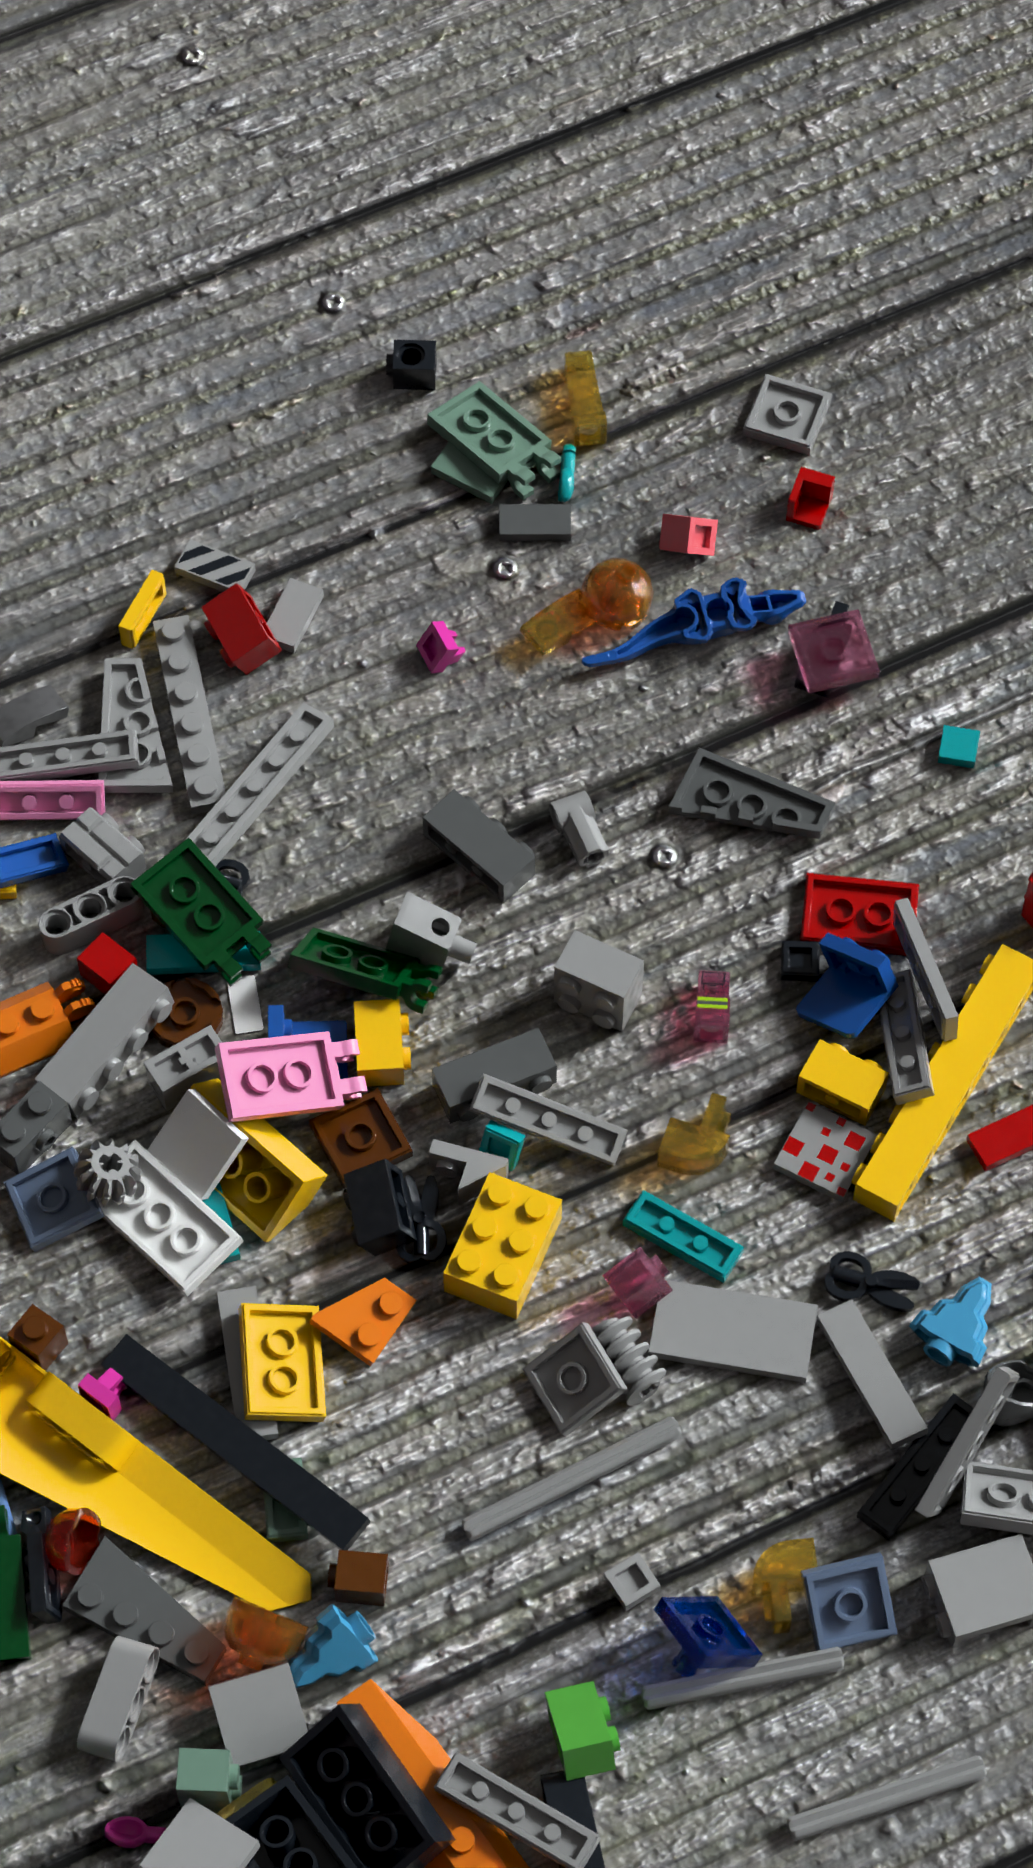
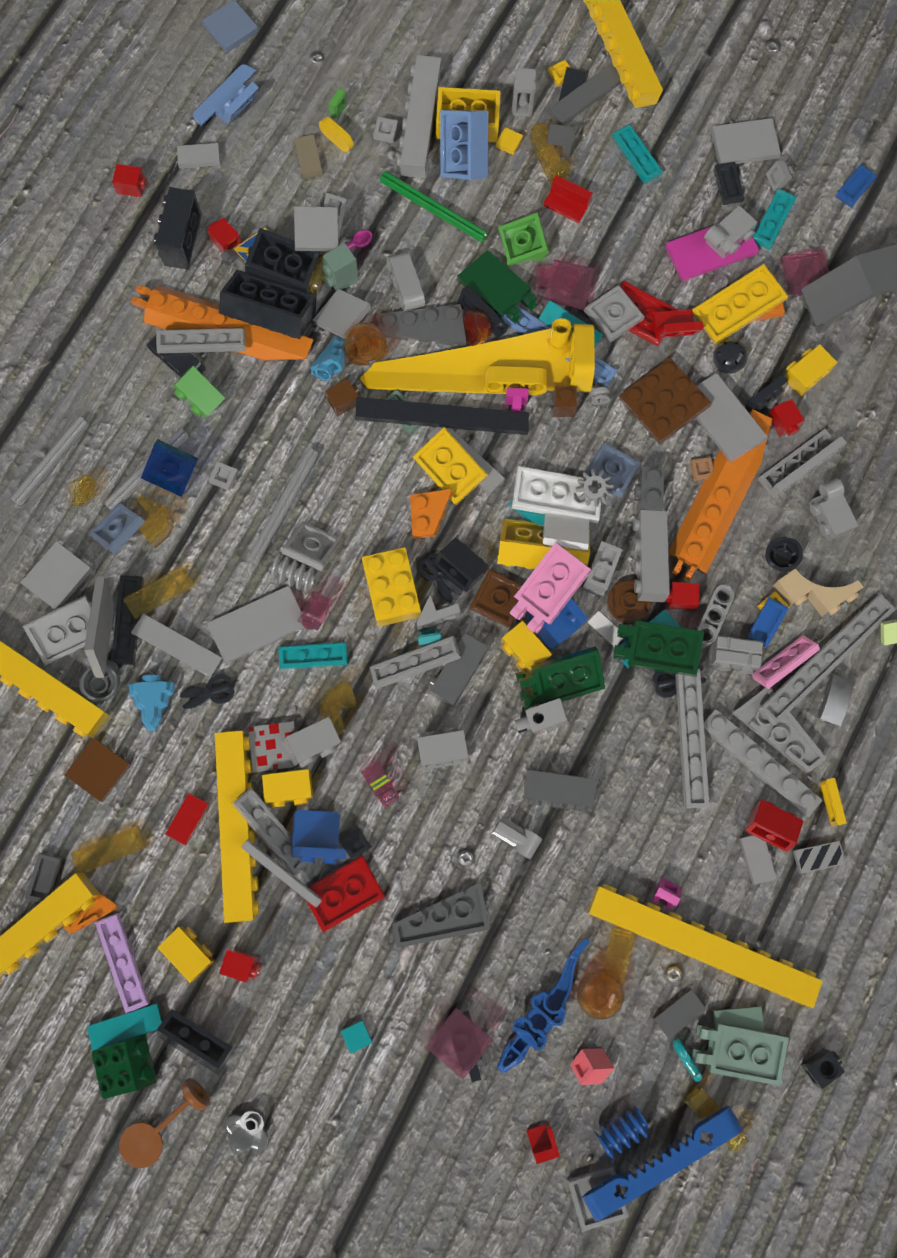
camera: 140 degrees right, 15 degrees up
none -> clear yellow rock [70,475,97,507]
none -> clear yellow tile [123,567,195,620]
none -> light grey brick [282,717,341,768]
none -> blue gear [582,1106,744,1221]
none -> yellow brick [586,884,823,1009]
none -> blue piece [594,1105,649,1159]

